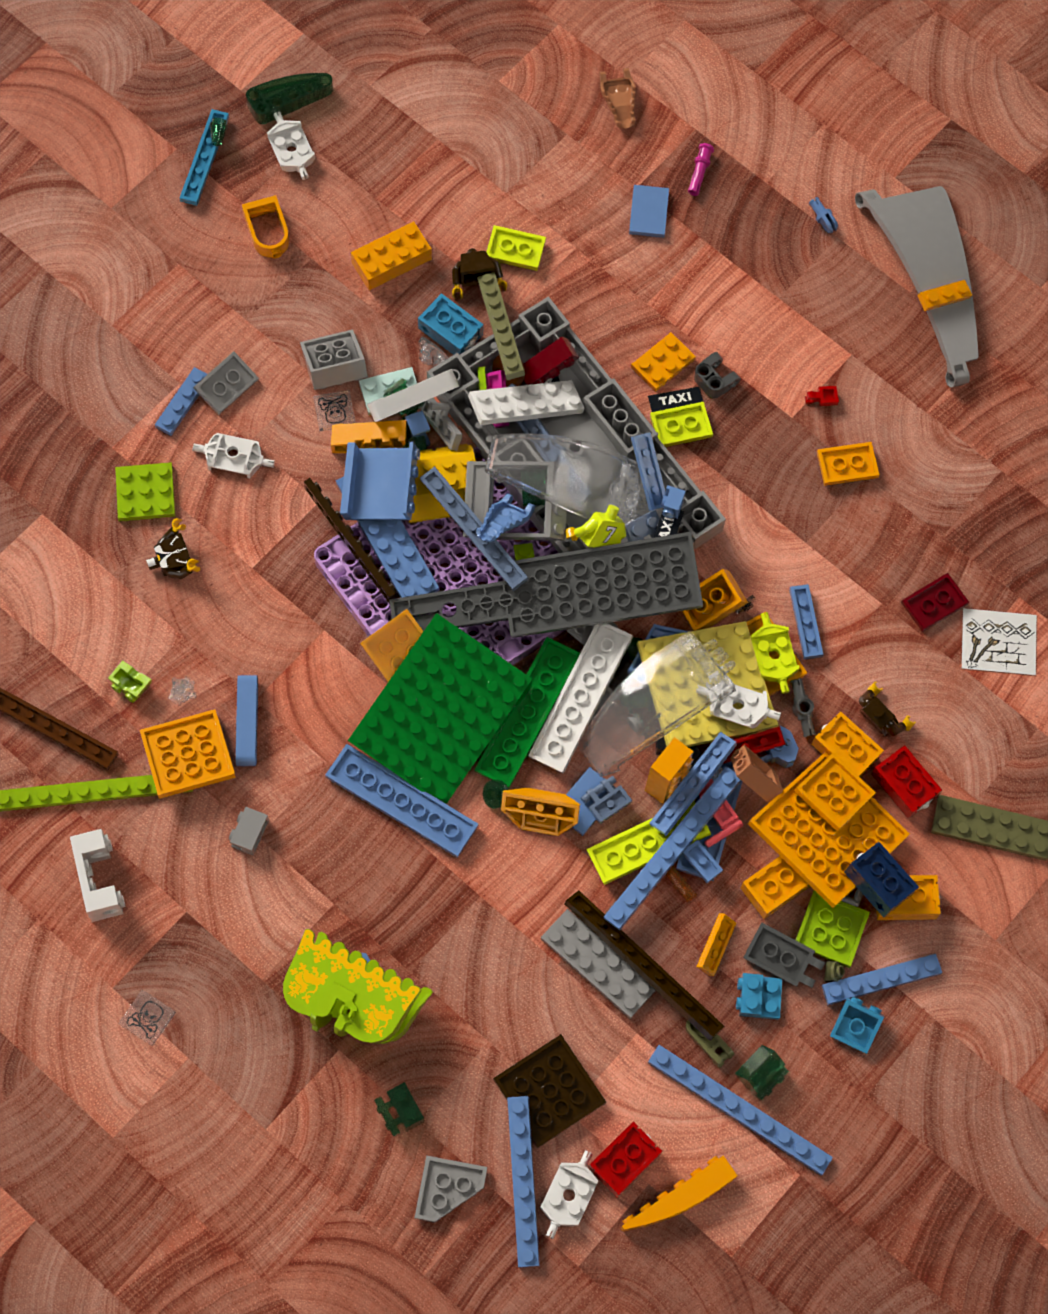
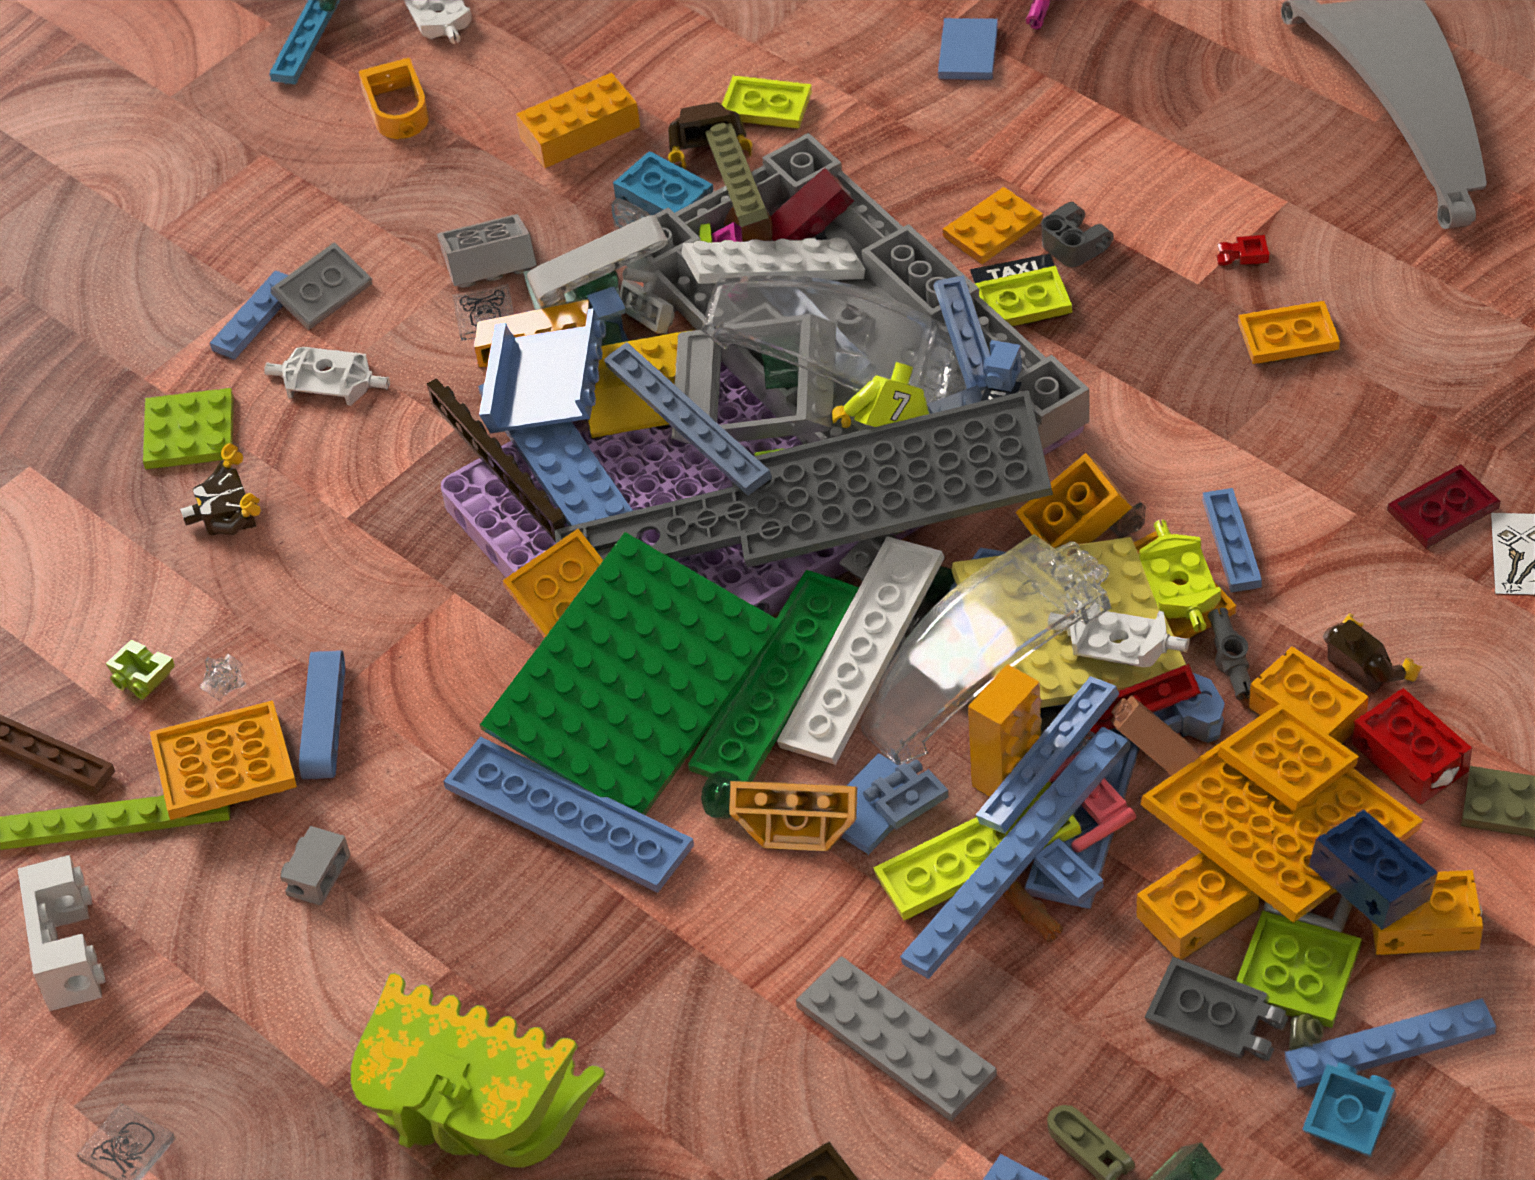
camera: 10 degrees right, 20 degrees down
medium blue animal [476,493,536,543] -> none
dark brown plate [564,890,725,1041] -> none
light orange plate [696,913,736,976] -> none
dark azure plate [736,973,782,1020] -> none
medium blue arm [809,197,838,233] -> none
light orange plate [917,280,972,311] -> none

